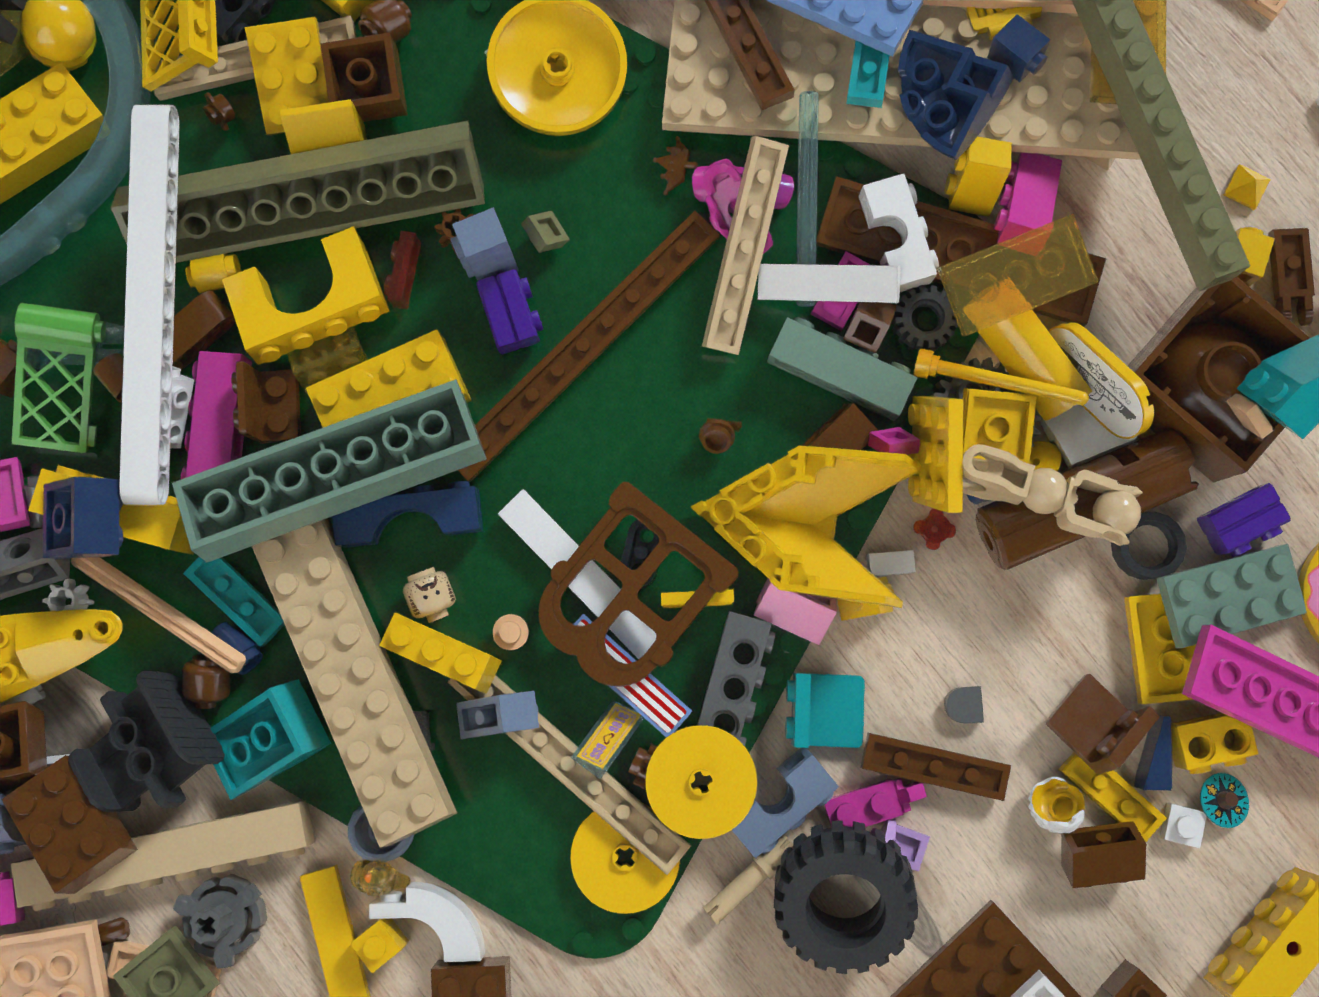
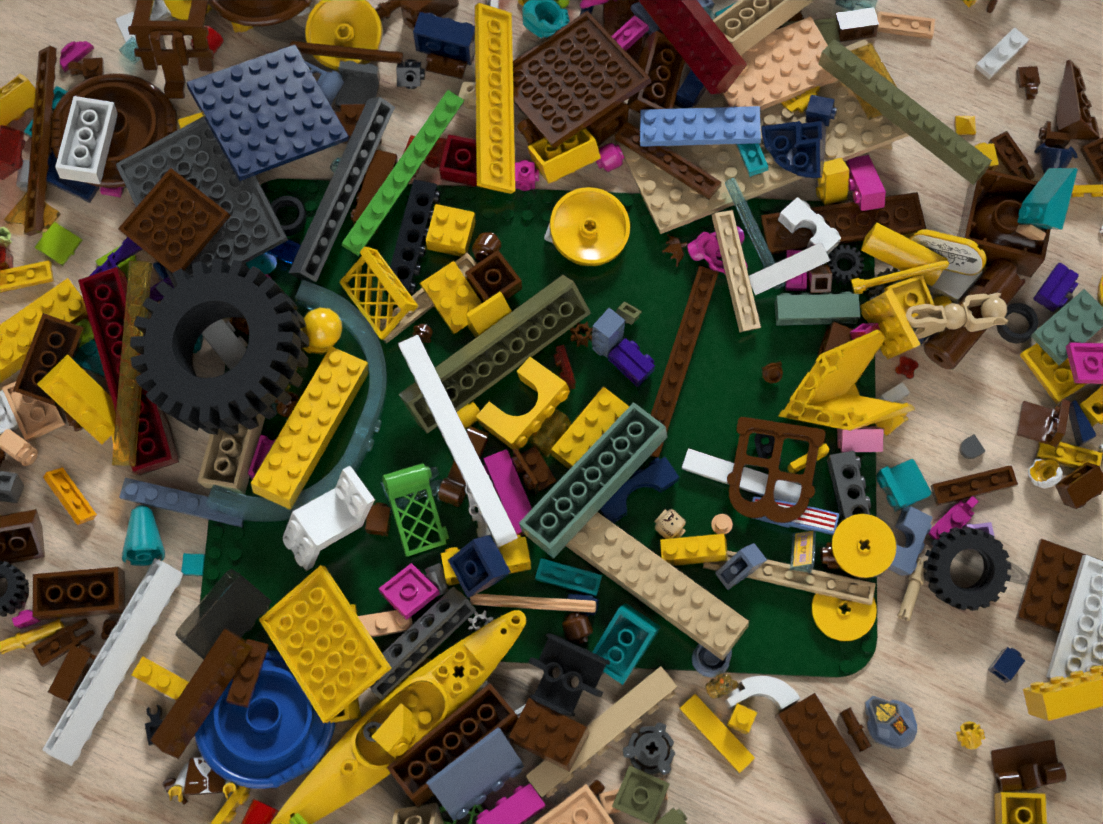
camera: 30 degrees left, 10 degrees down
clear yellow tile [937,213,1099,336] -> none

